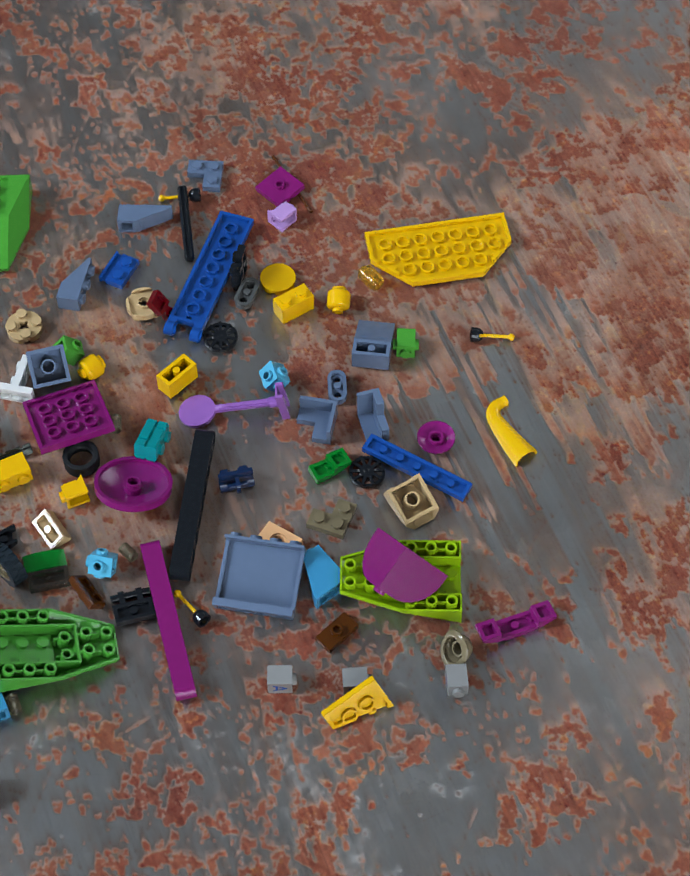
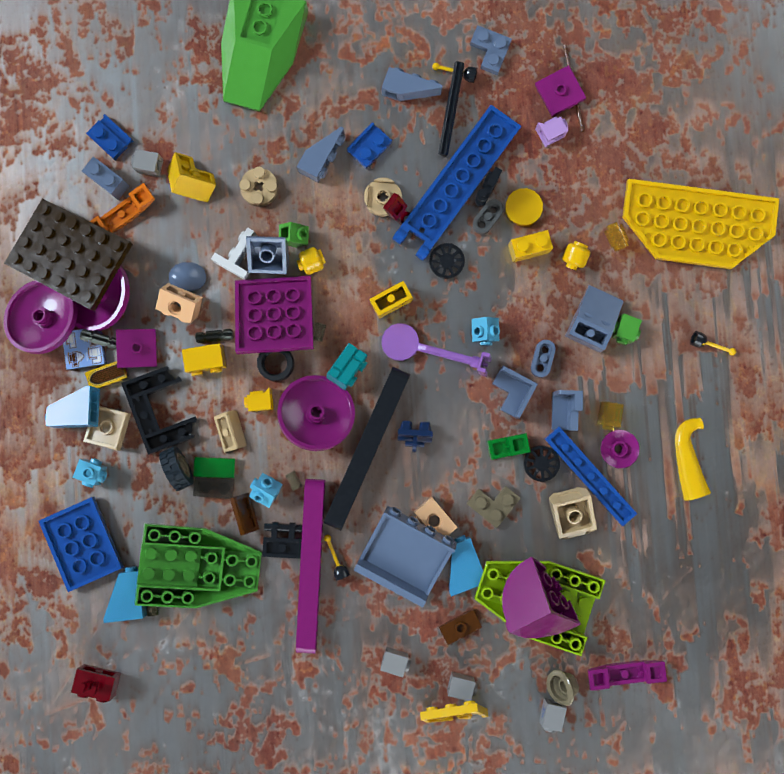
camera: 20 degrees right, 30 degrees up
none -> clear yellow brick [597,401,624,431]

